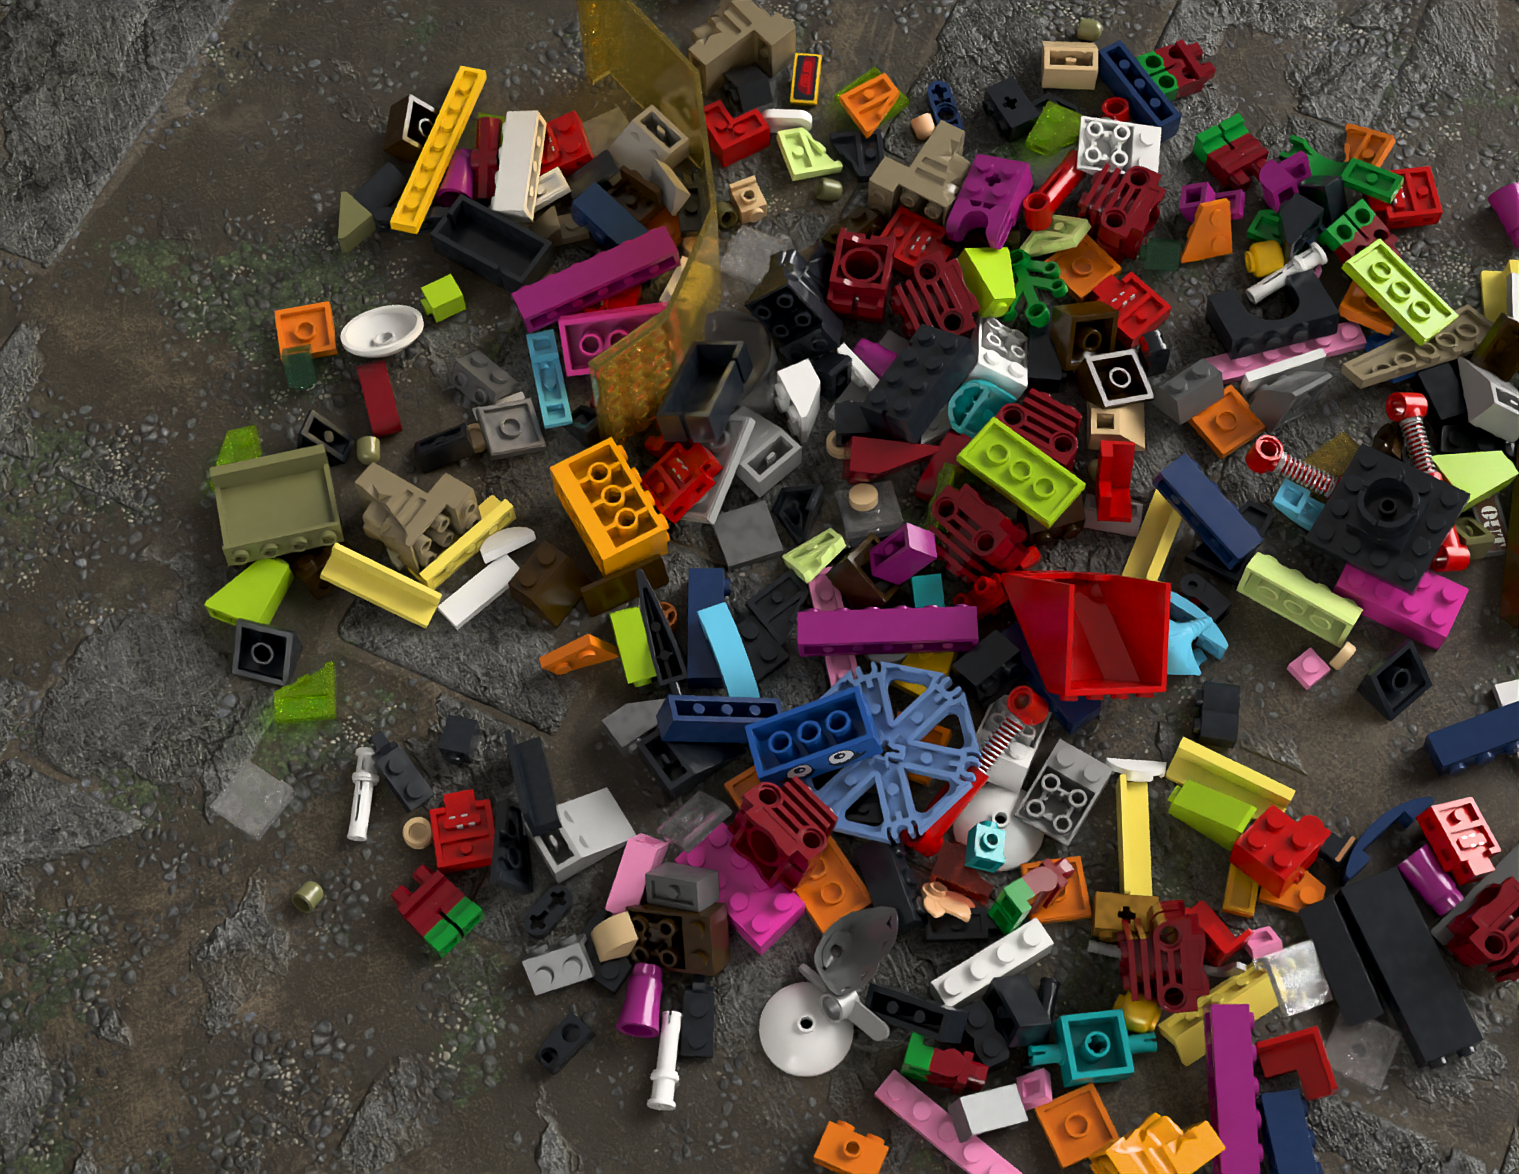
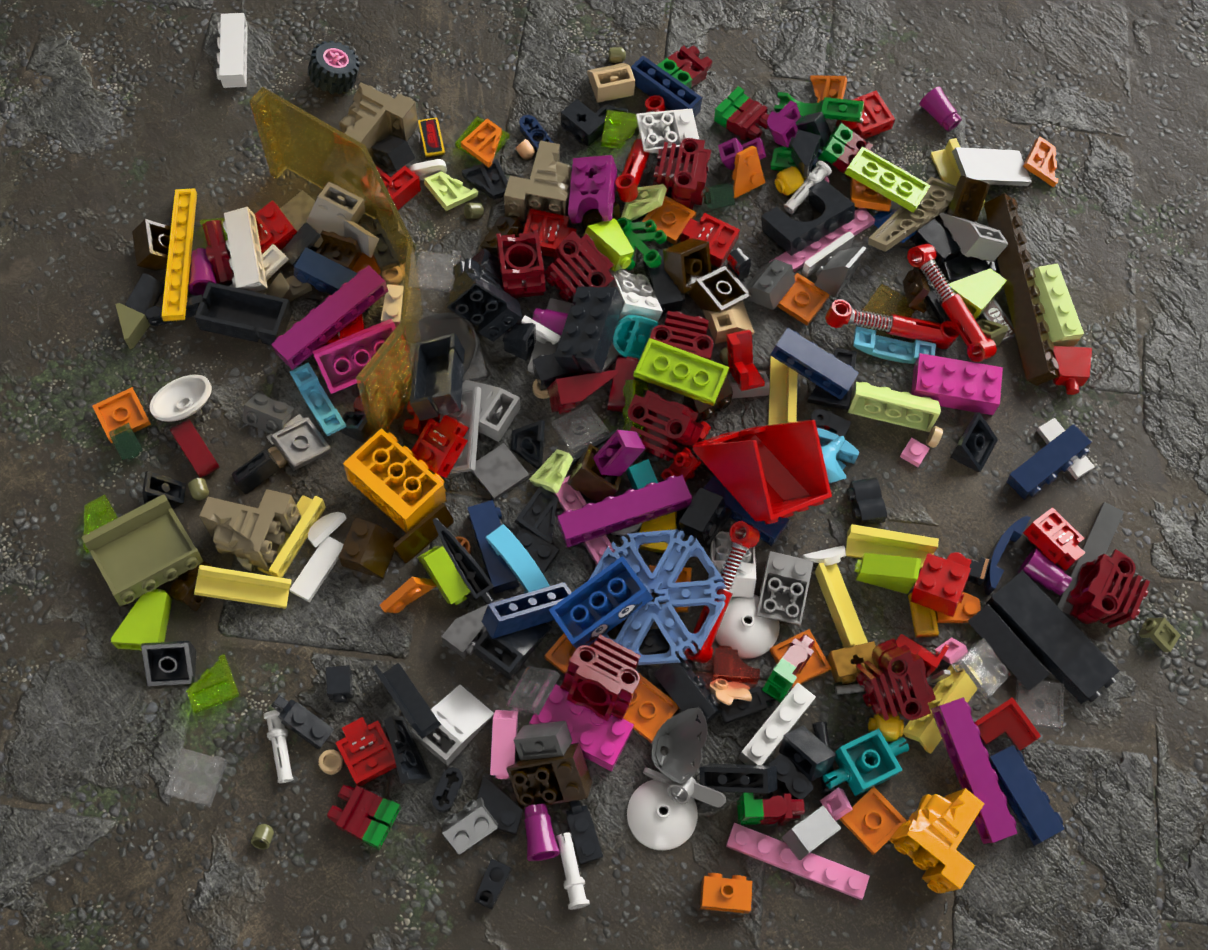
camera: 25 degrees left, 0 degrees up
lime brick [420,274,466,323] -> none
tan brick [590,911,638,962] -> none
tan brick [729,175,767,225] -> none
white slope [774,359,820,444] -> none
tan tile [849,483,878,511] -> none
teal brick [965,821,1006,873] -> none
black piece [1305,443,1470,596] -> none

